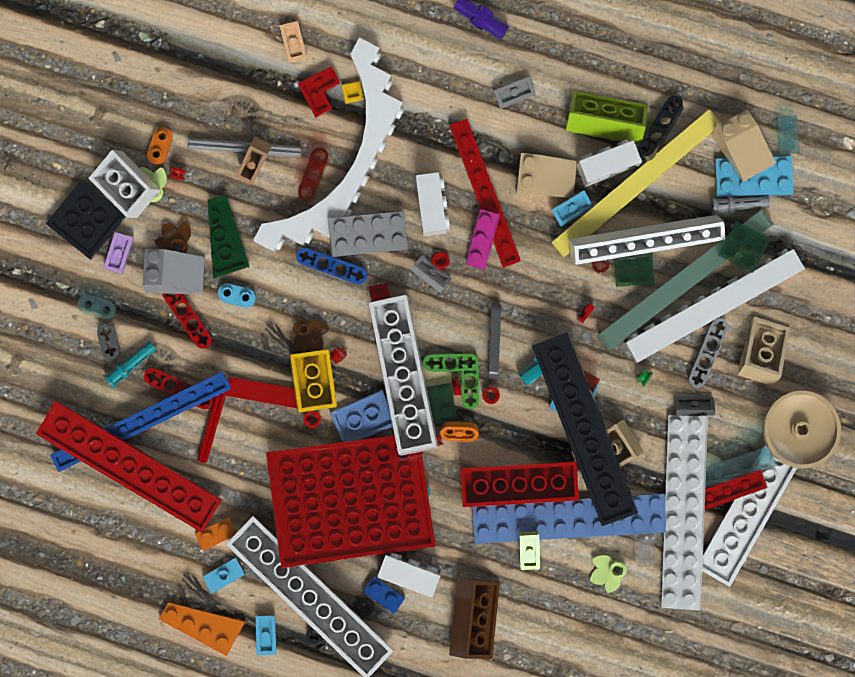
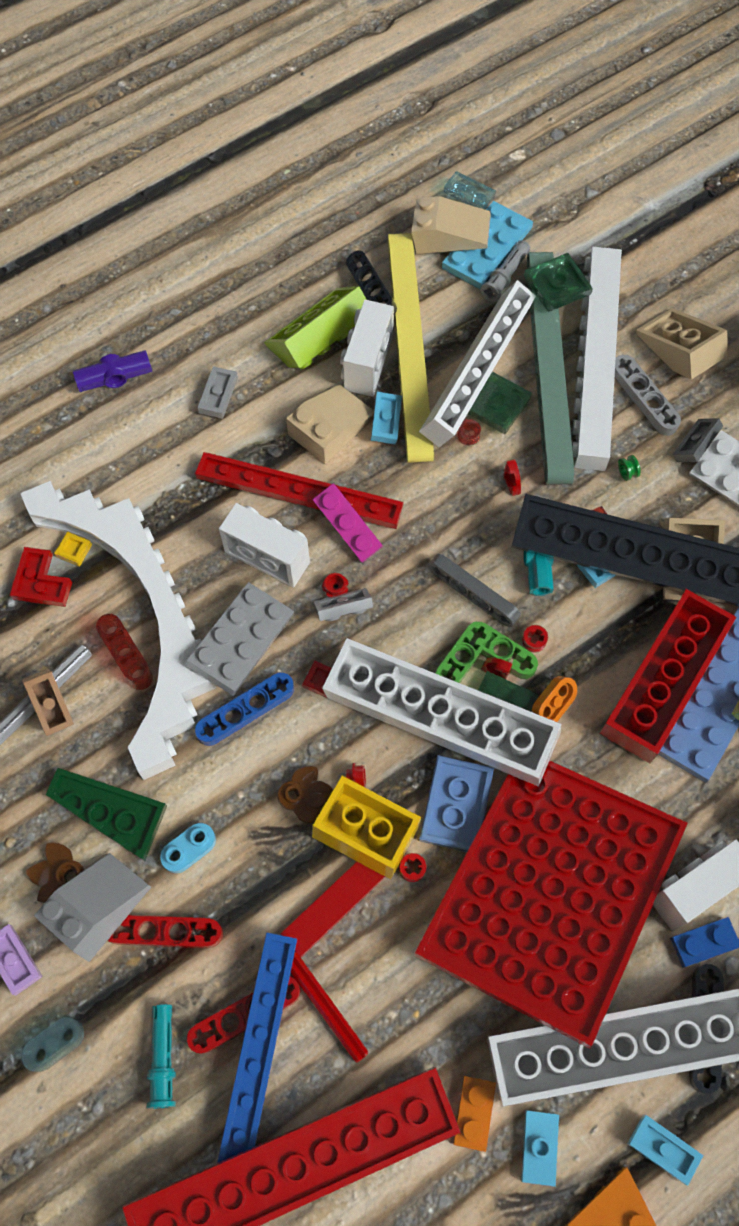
camera: 55 degrees left, 20 degrees down
dark grey beam [97,324,120,360] -> none

